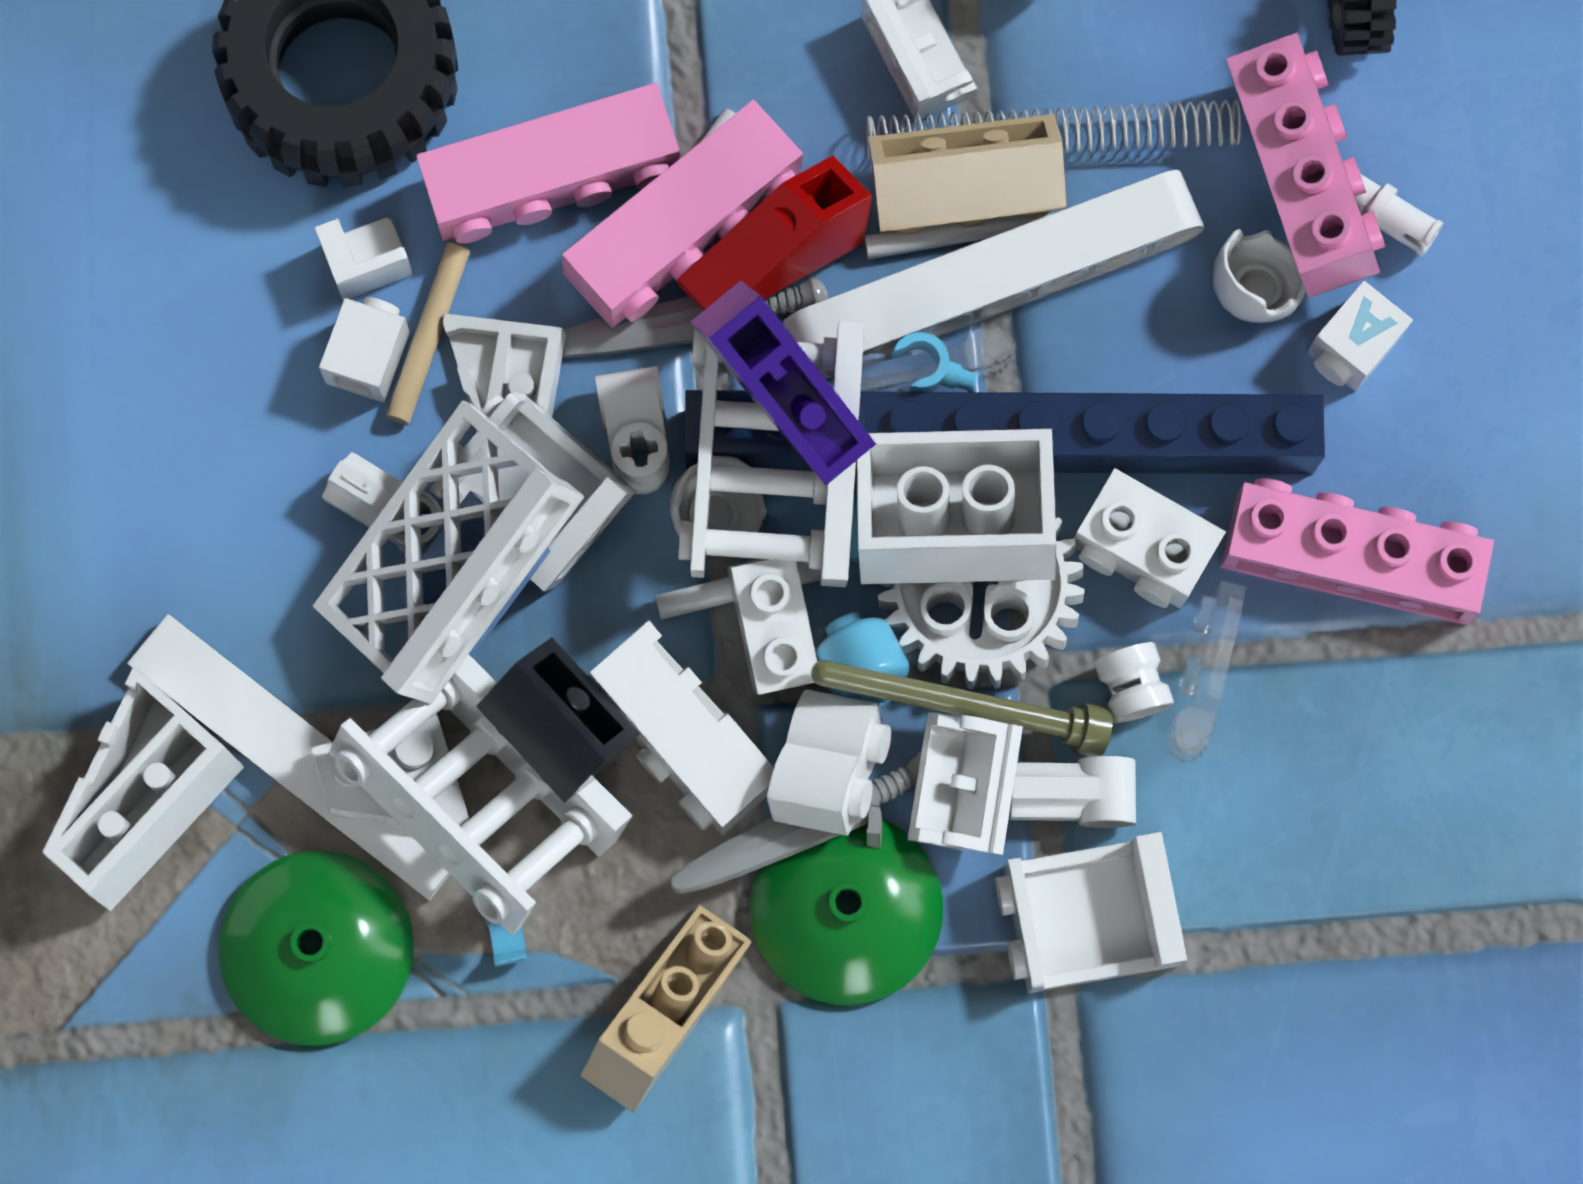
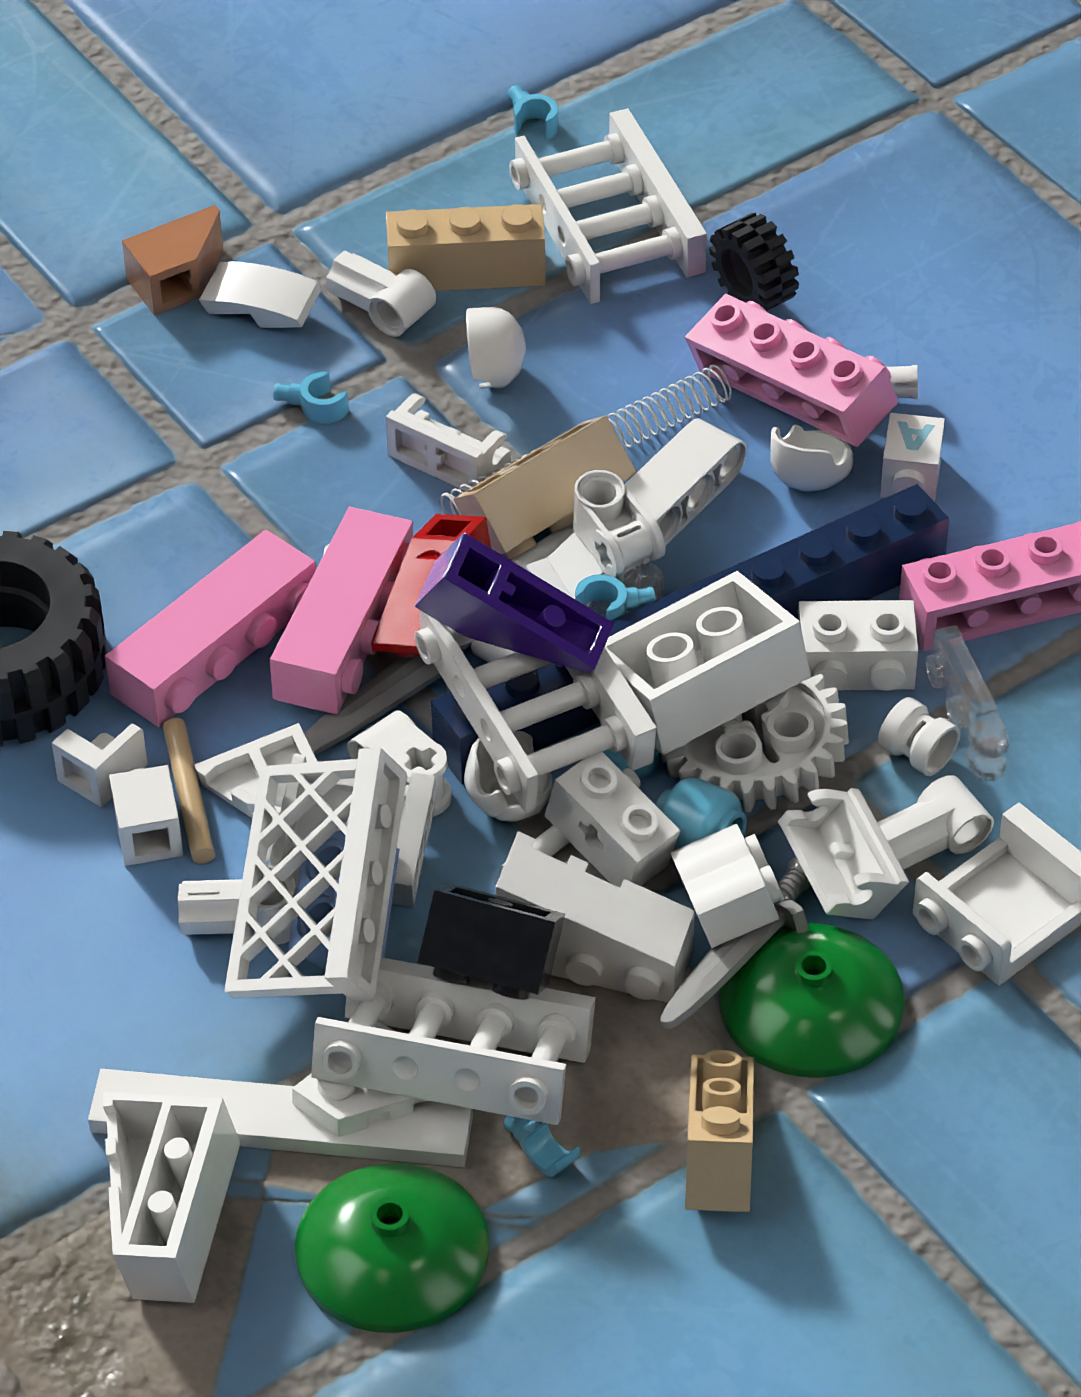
camera: 25 degrees left, 30 degrees down
olive piece [811,660,1113,757] -> none
none -> white piece [573,470,666,578]

